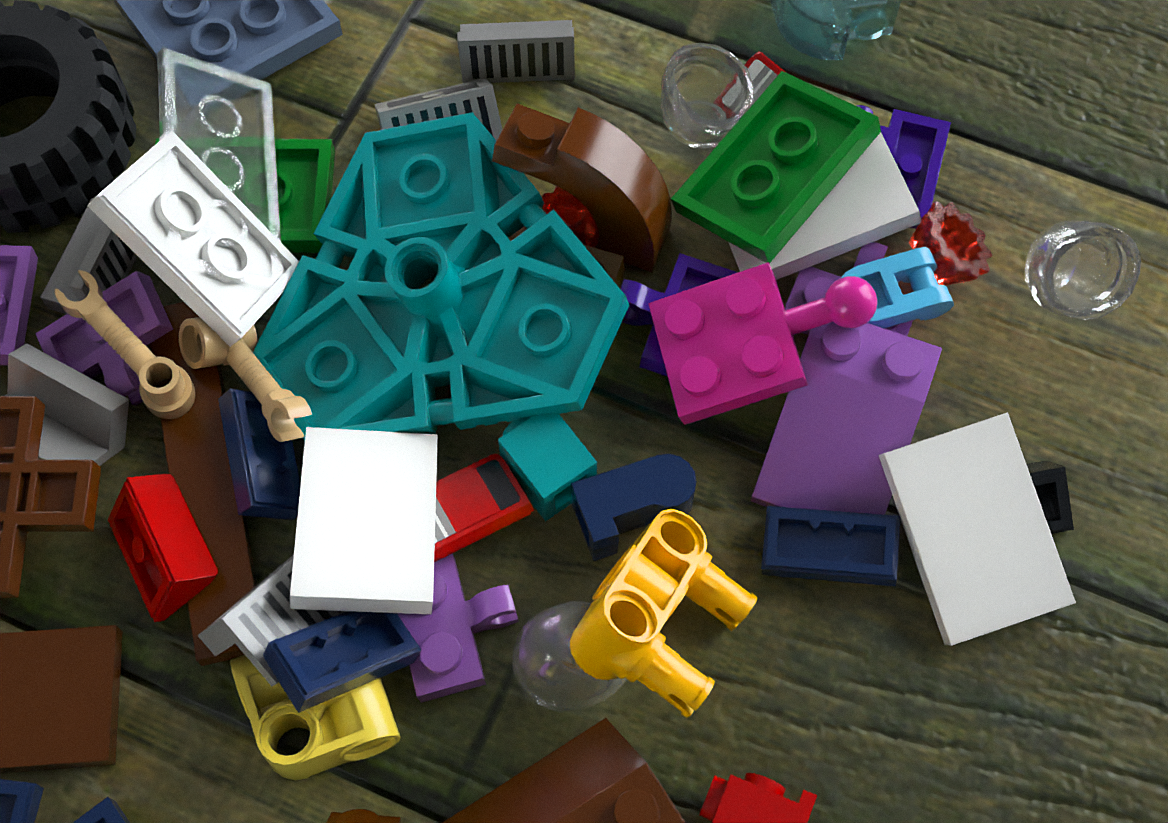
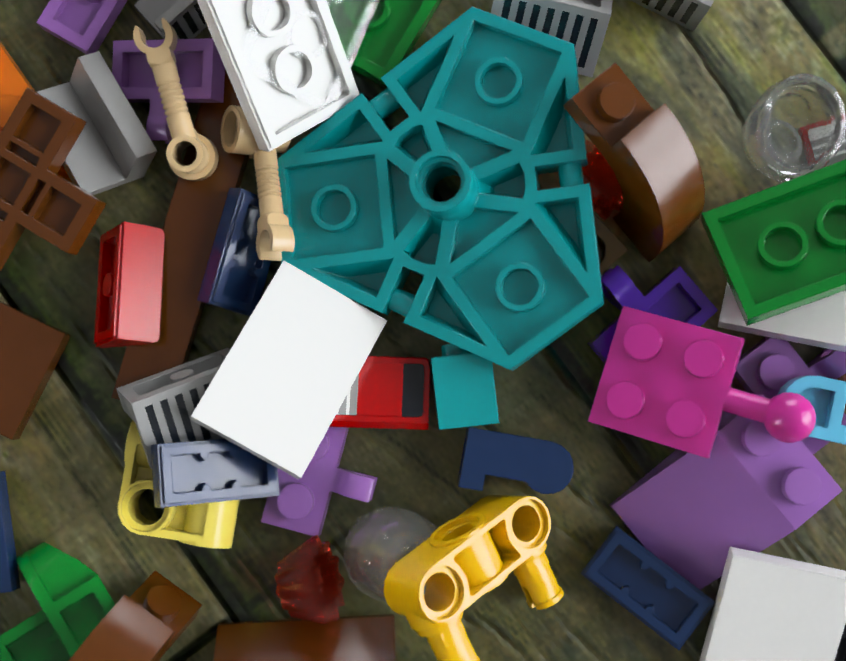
camera: 30 degrees right, 20 degrees up
none -> clear red piece [274,535,345,624]

